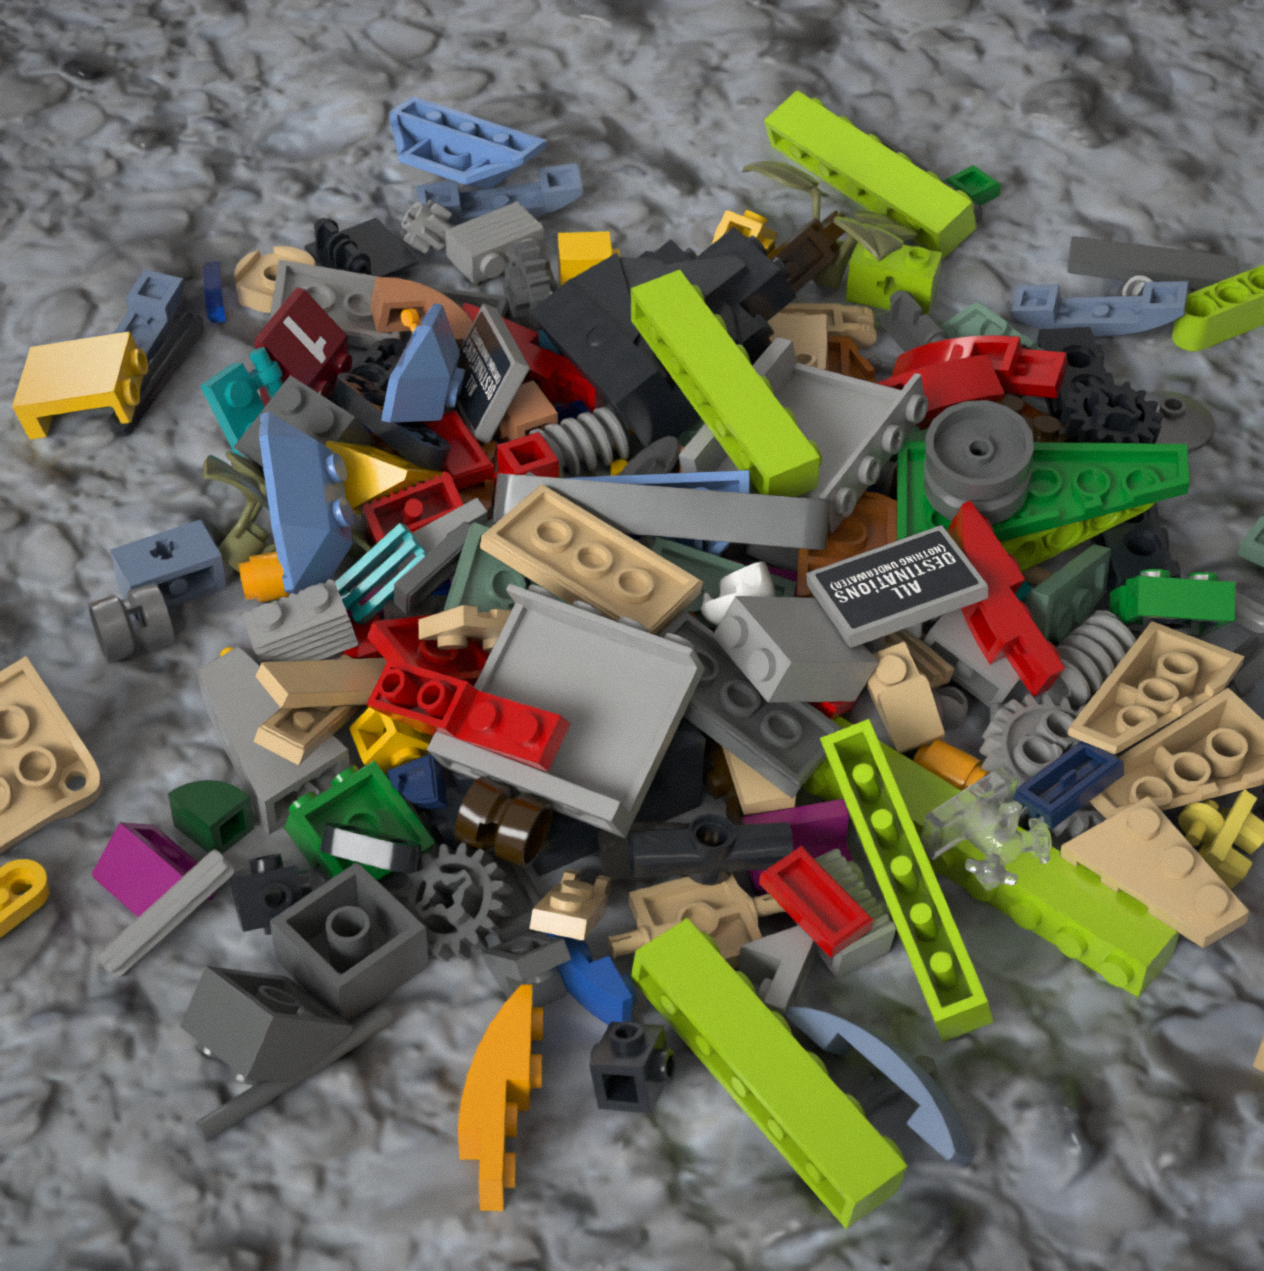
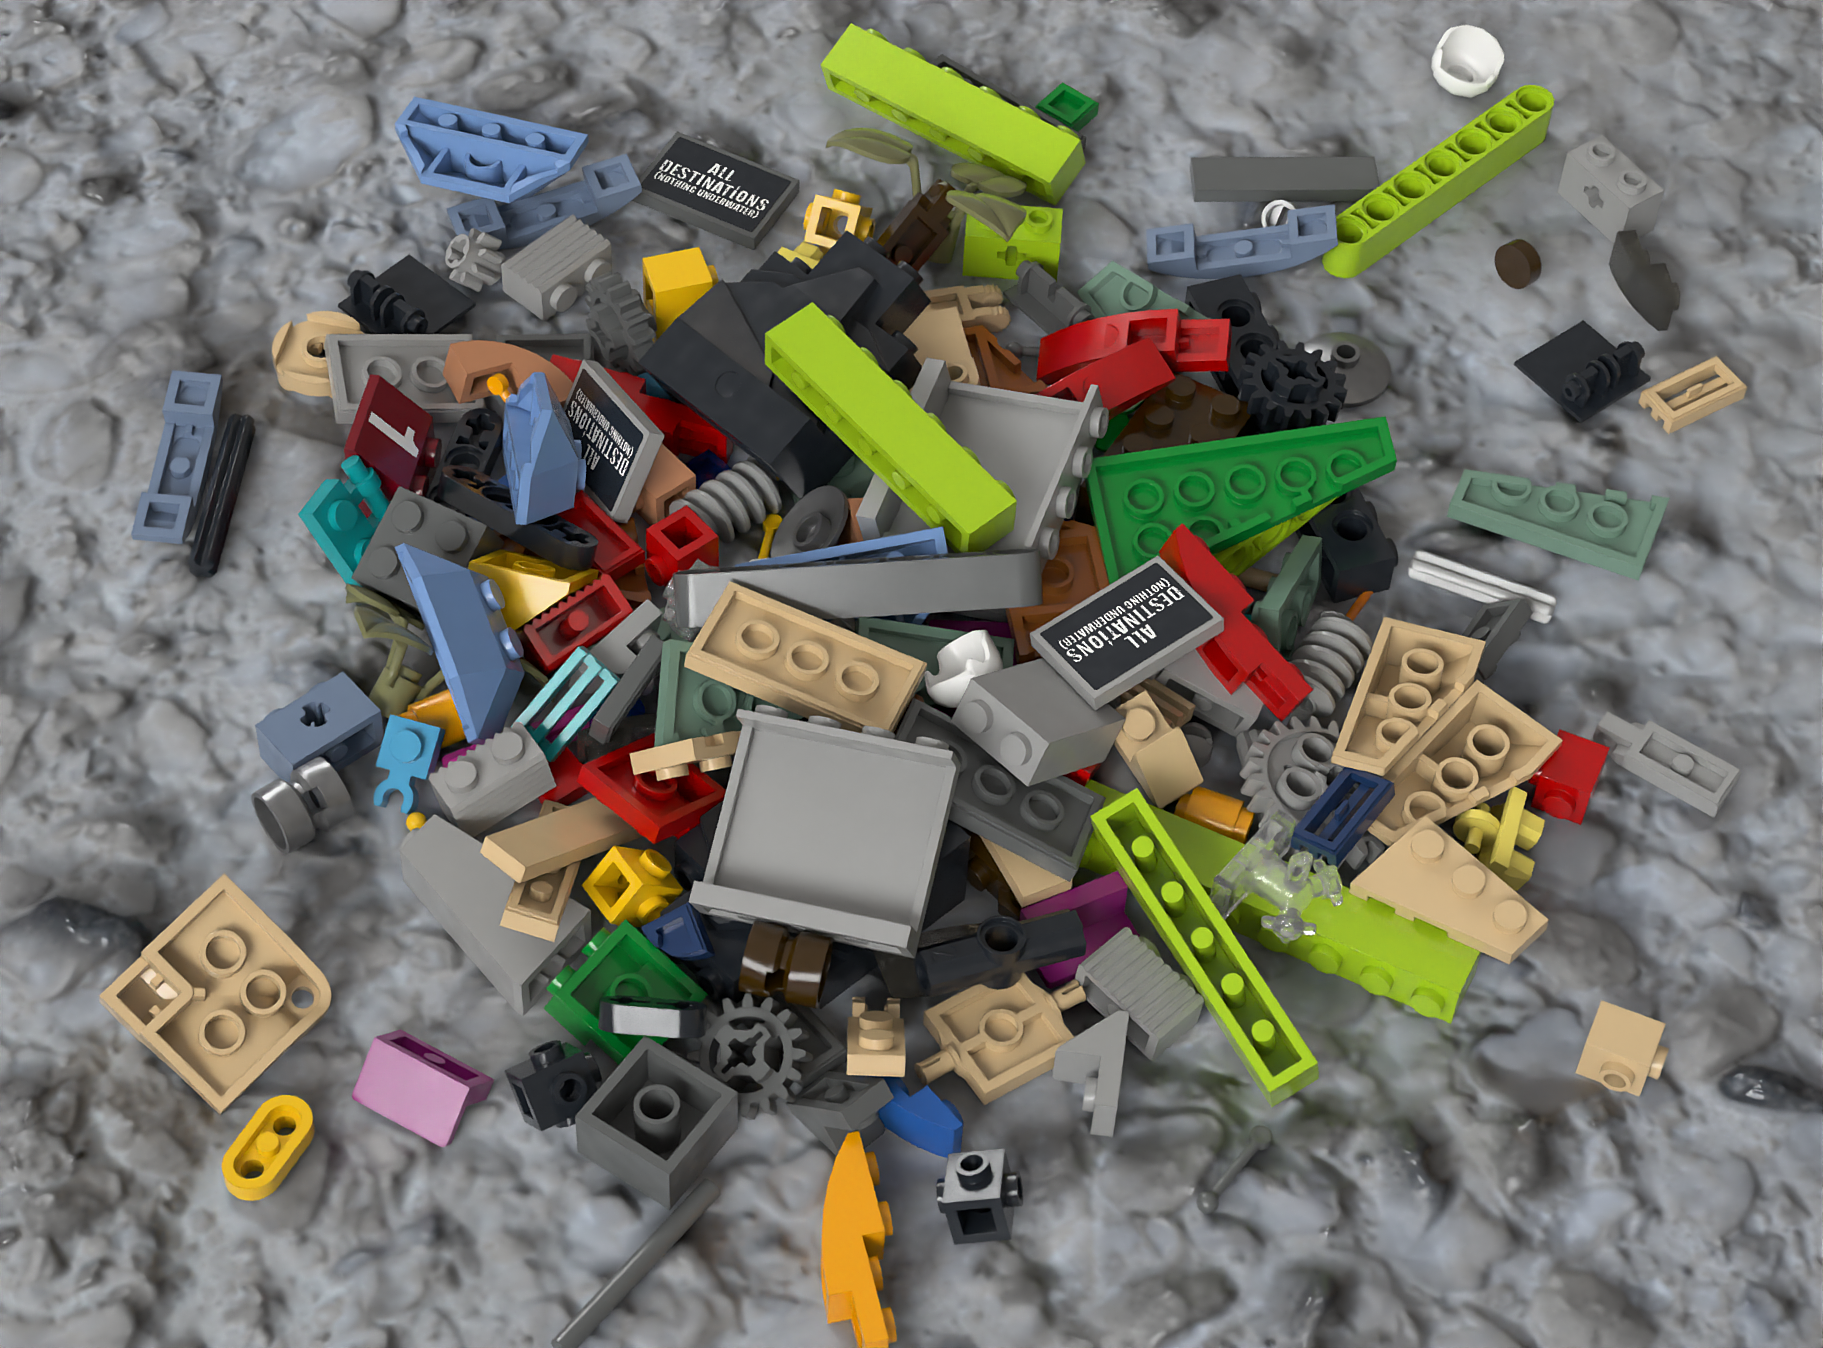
camera: 15 degrees left, 5 degrees up
yellow panel [12,331,148,440] -> none
light grey axle [98,850,235,978] -> none
dark green brick [168,780,254,854] -> none
dark grey slope [180,966,353,1086] -> none
clear blue tile [203,261,226,323] -> none
red slope [366,658,571,772] -> none
lime brick [631,918,908,1229] -> none
red tile [759,846,874,958] -> none
sand blue slope [785,1006,974,1166] -> none
dark grey wheel [924,400,1034,525] -> none
green piece [1110,569,1235,636] -> none
none -> dark azure plate [373,714,446,814]
none -> tile [632,131,800,250]

